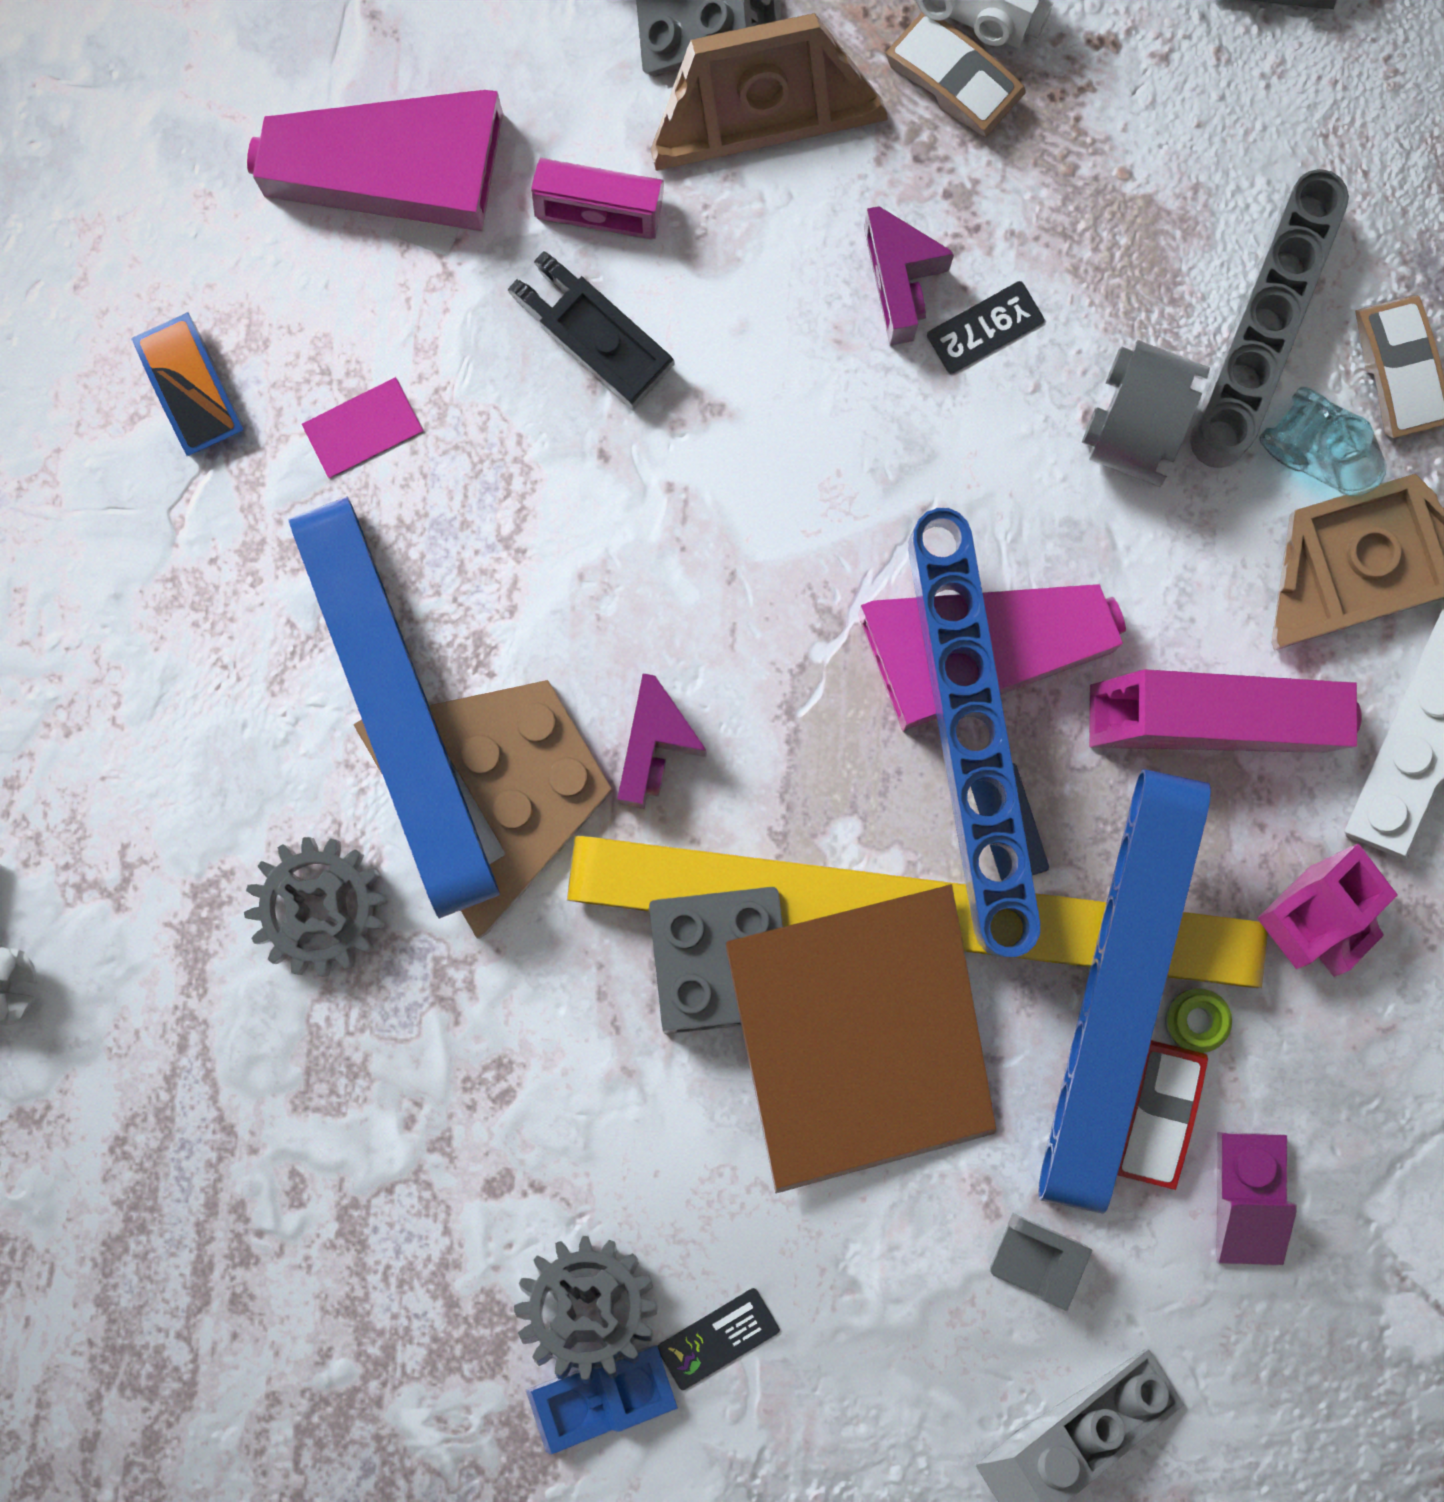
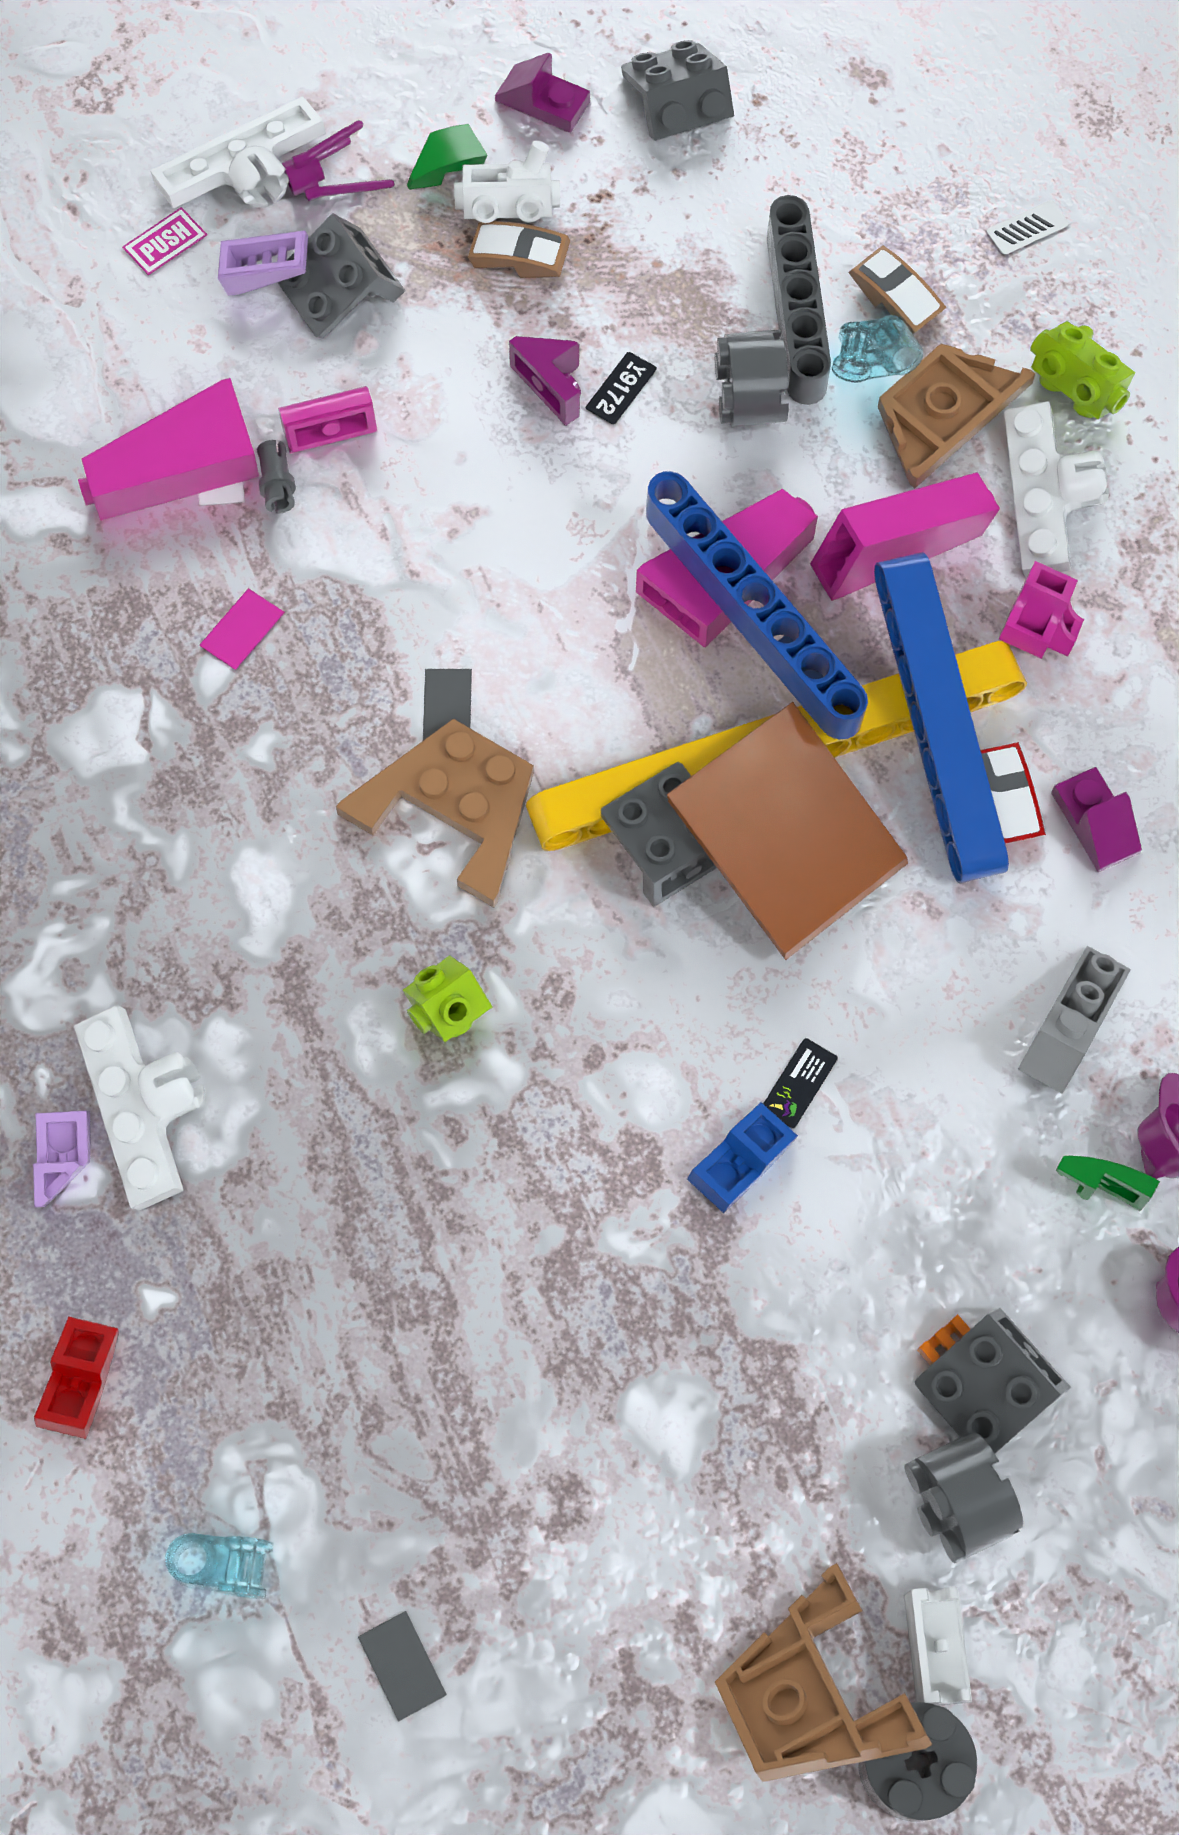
camera: 30 degrees left, 15 degrees down
slope [131,311,245,456] -> none
dark grey gear [244,837,388,977] -> none
blue beam [288,496,500,919] -> none
black hinge [508,251,675,410] -> none
dark grey gear [514,1236,657,1384] -> none
magenta slope [617,673,707,809] -> none
medium nougat wing [651,13,888,171] -> none
dark grey panel [990,1213,1093,1311] -> none
lime plate [1166,988,1232,1053] -> none
none -> dark grey pin [257,440,296,513]
none -> lime brick [403,955,492,1042]
none -> dark grey sticker [423,669,472,741]

